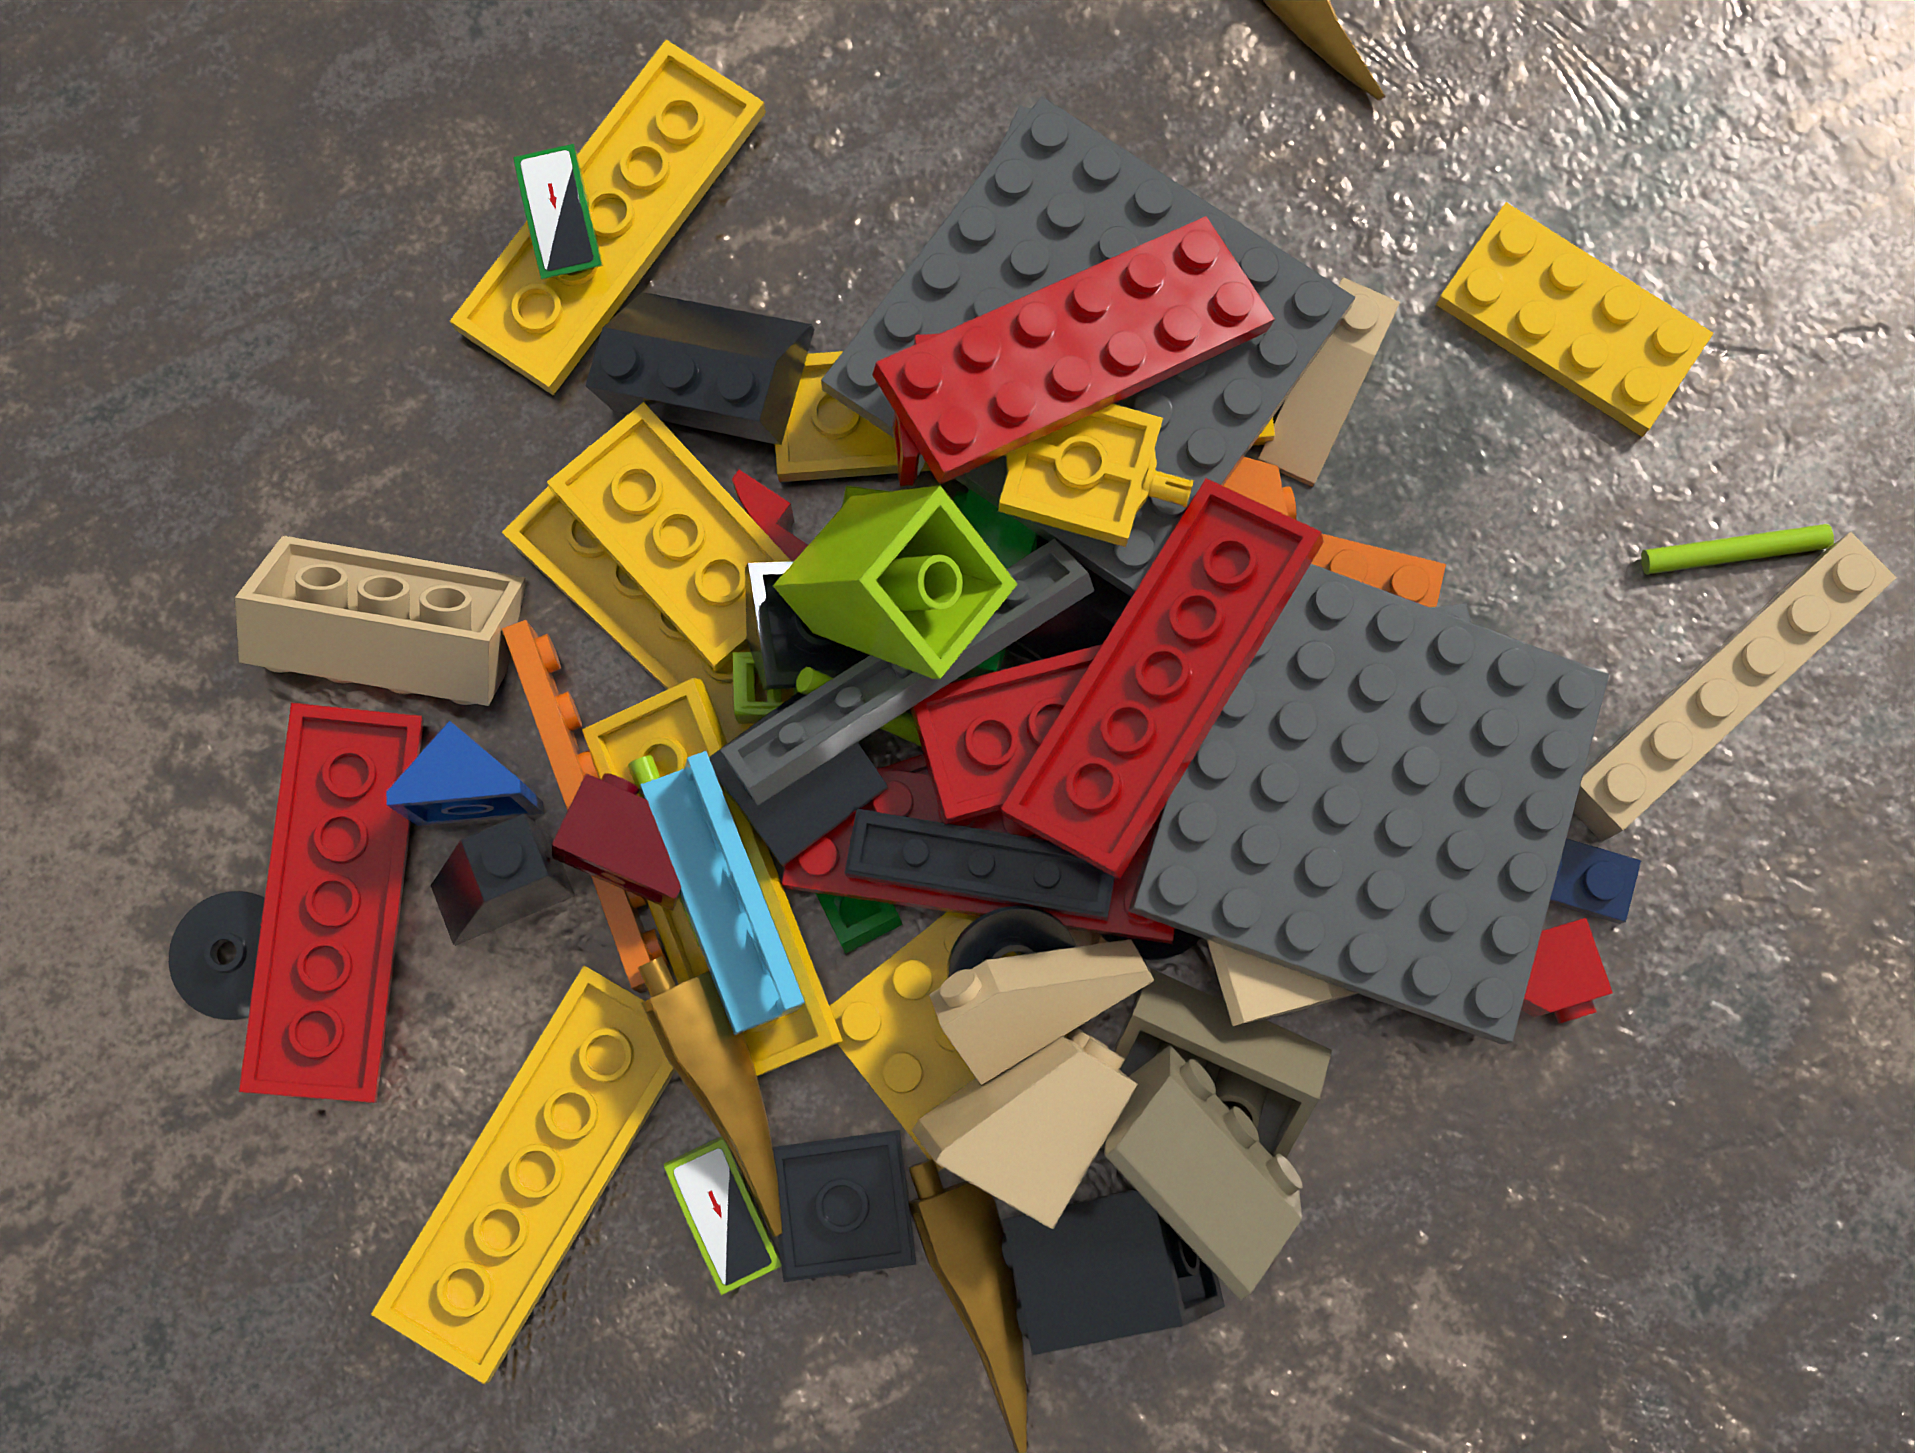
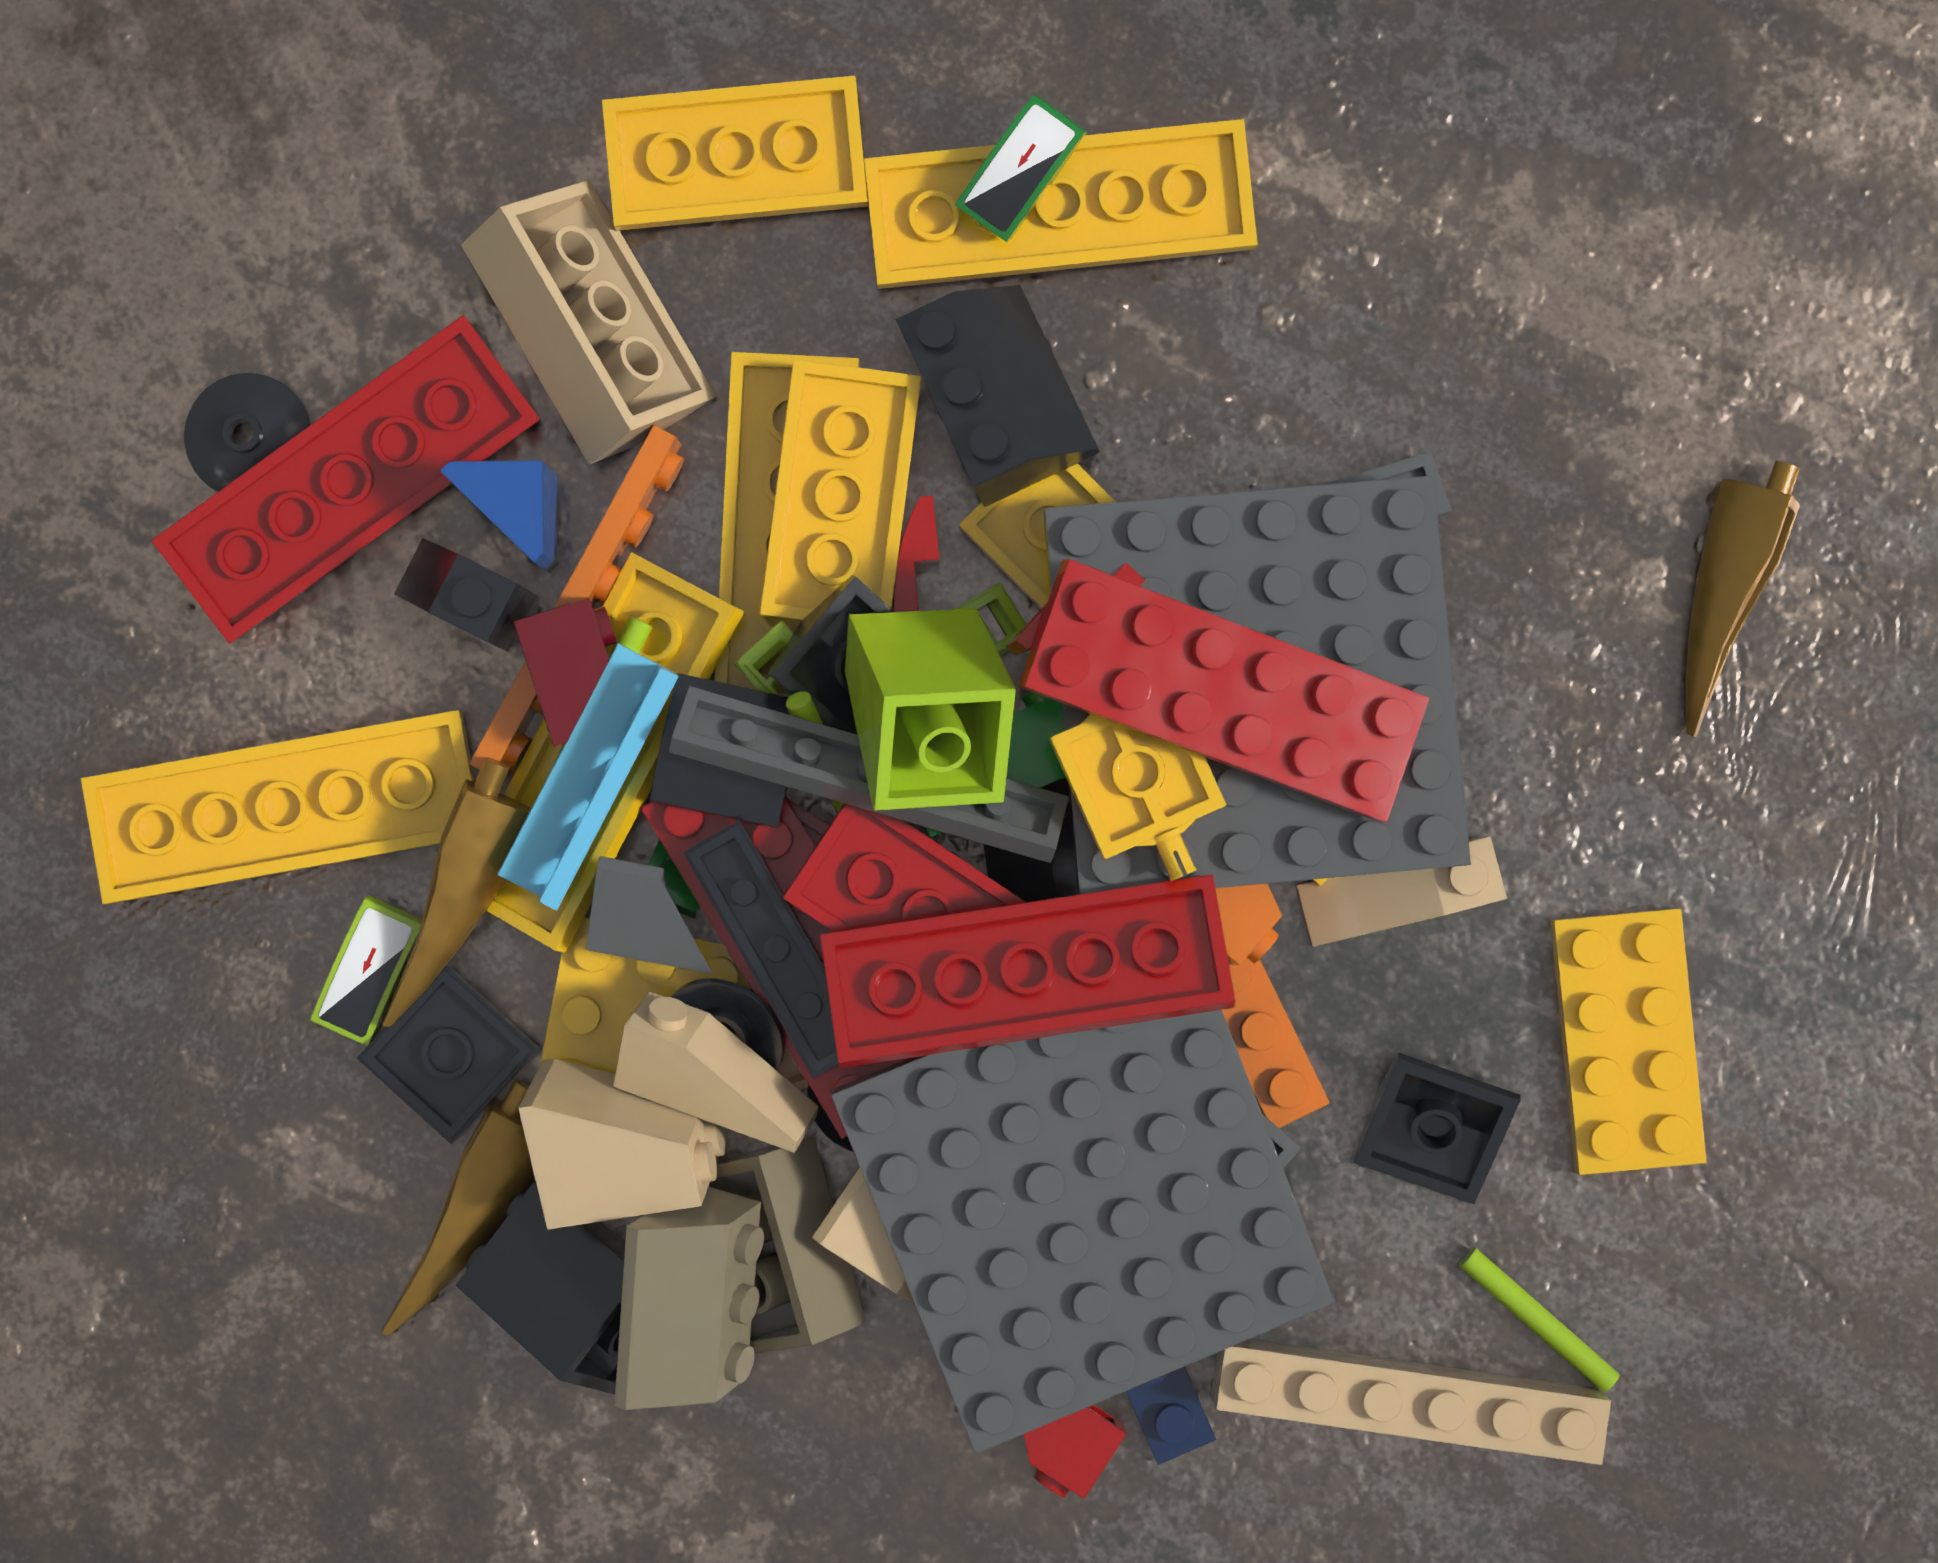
camera: 45 degrees right, 10 degrees up
none -> dark grey slope [586,856,713,974]
none -> yellow plate [602,76,868,231]
none -> black slope [1354,1053,1521,1204]

